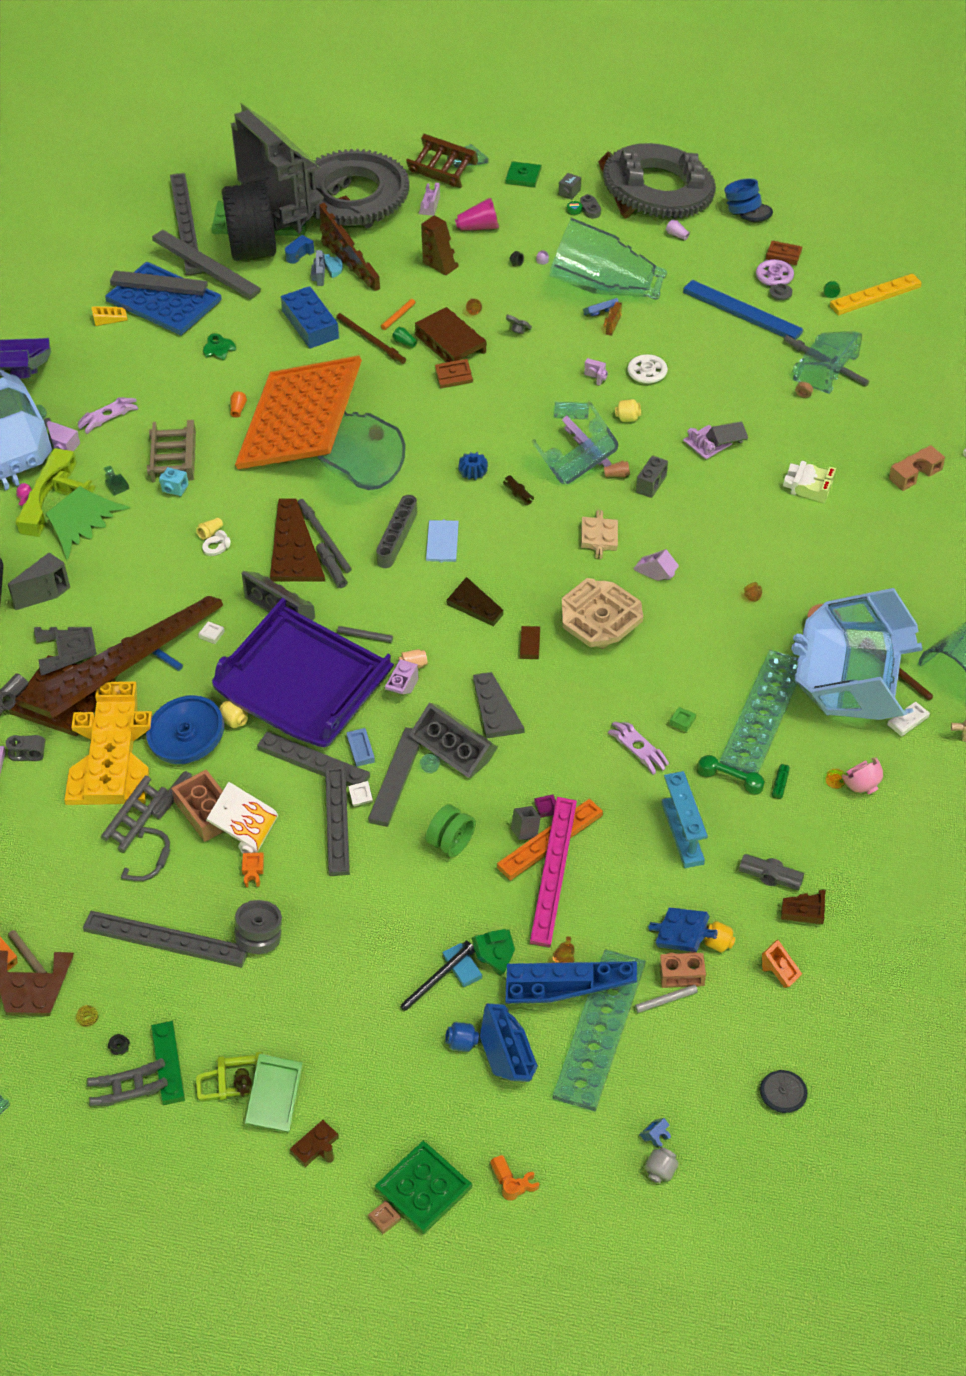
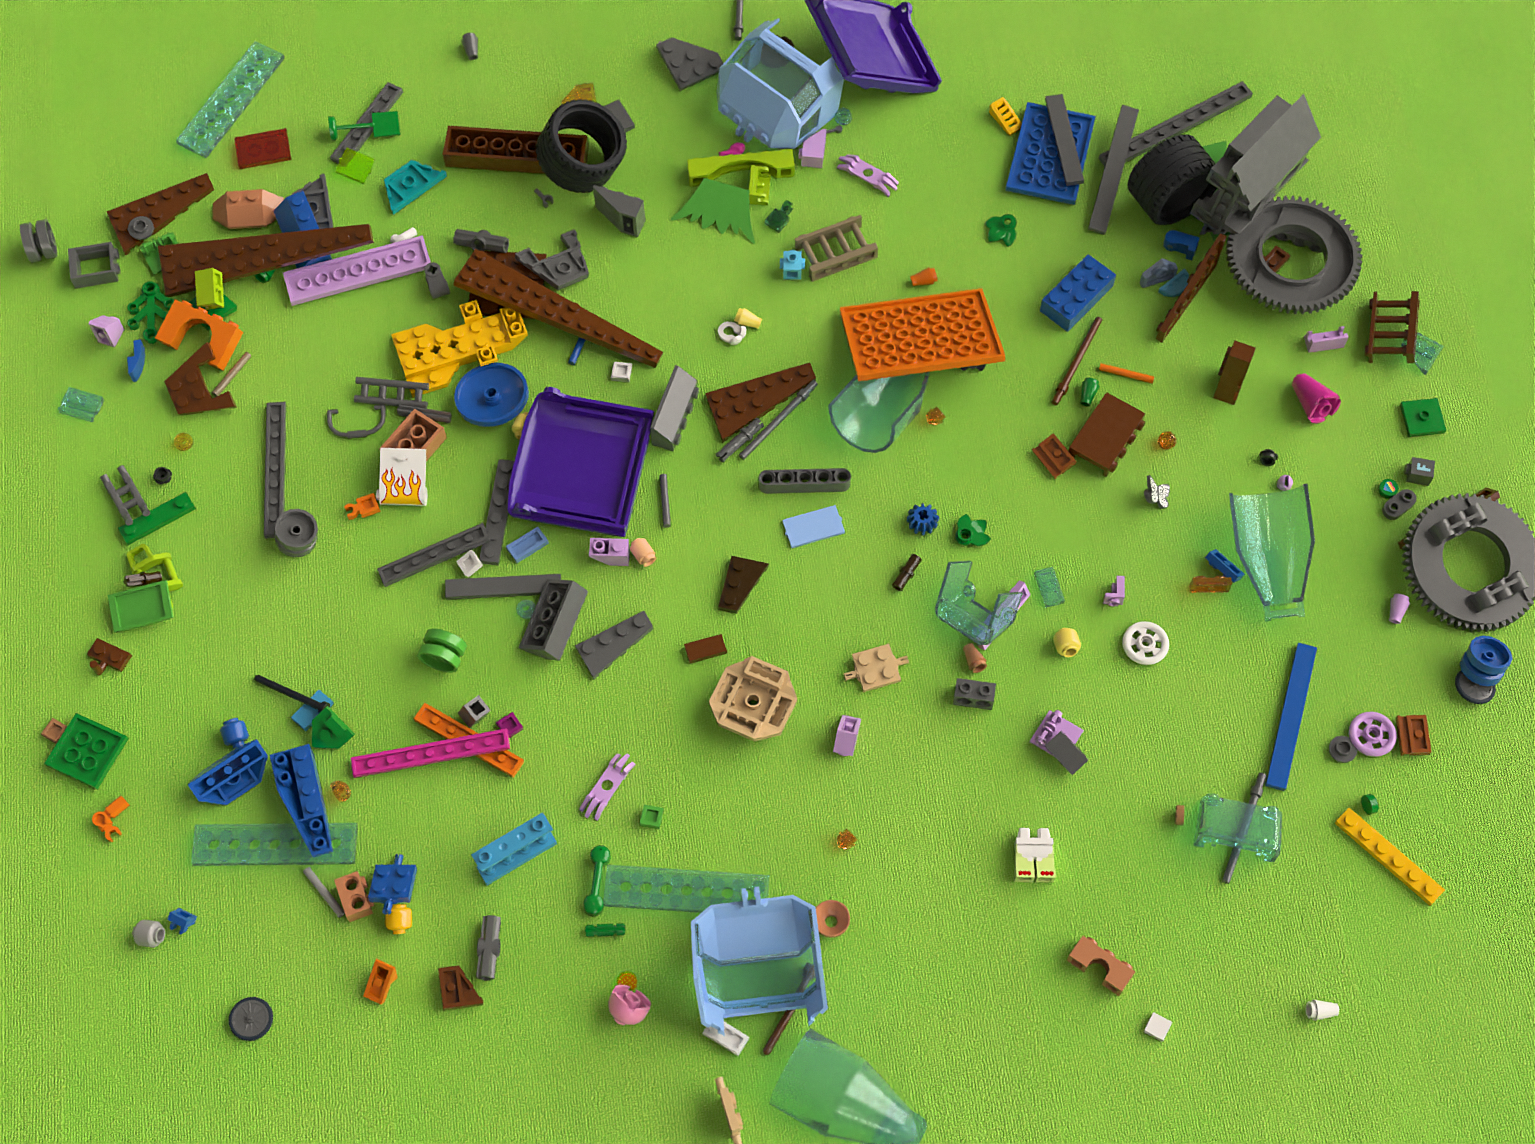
camera: 70 degrees right, 15 degrees up
none -> green plate [955,514,991,546]

